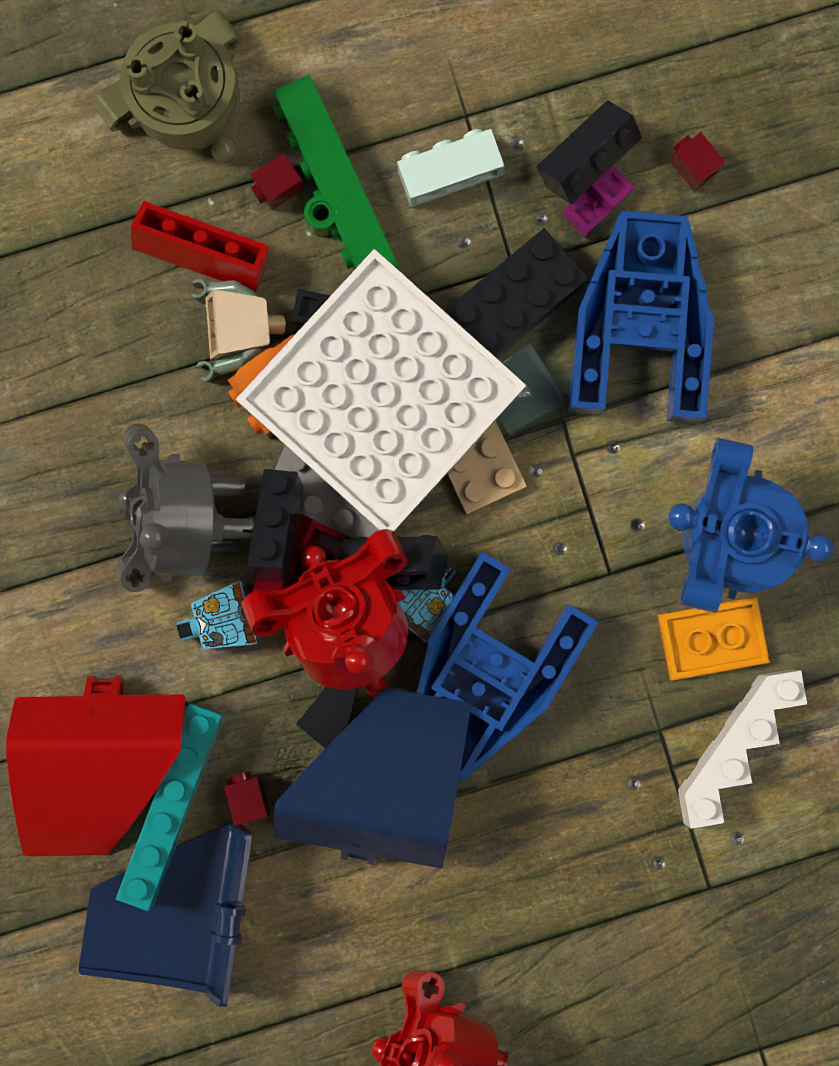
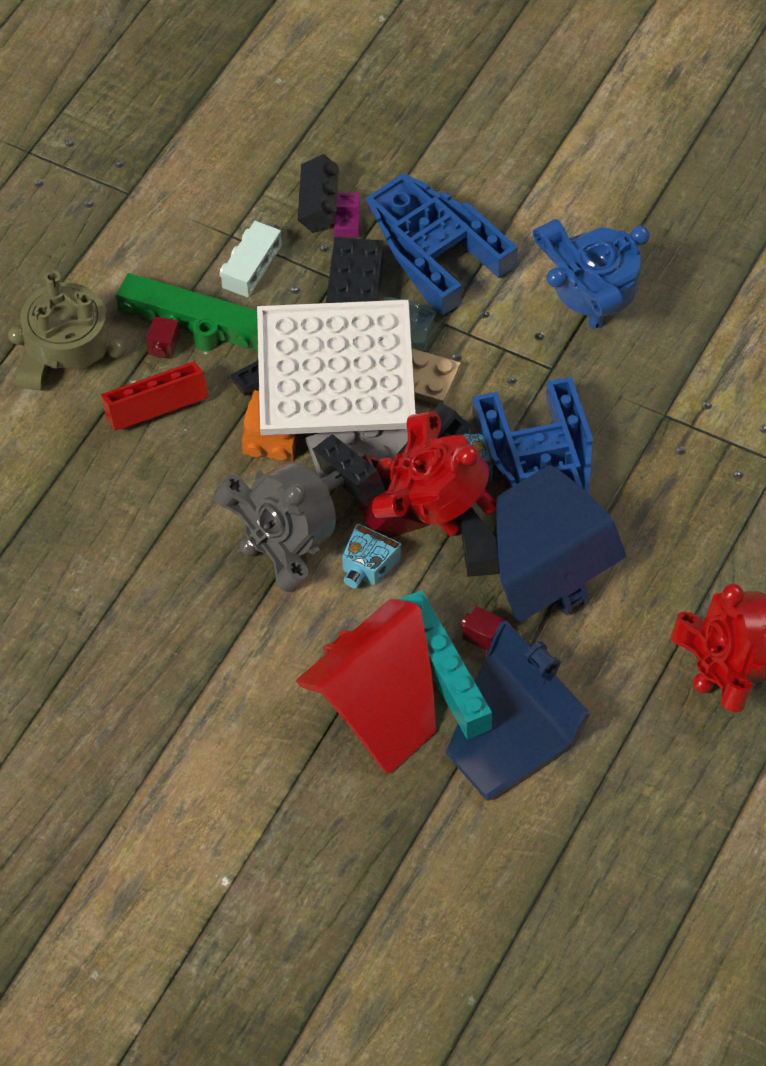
camera: 45 degrees left, 30 degrees down
tan torso [191,279,285,382] -> none
light orange tile [657,597,770,681] -> none
dark red brick [670,132,726,192] -> none
white brick [678,669,807,829] -> none

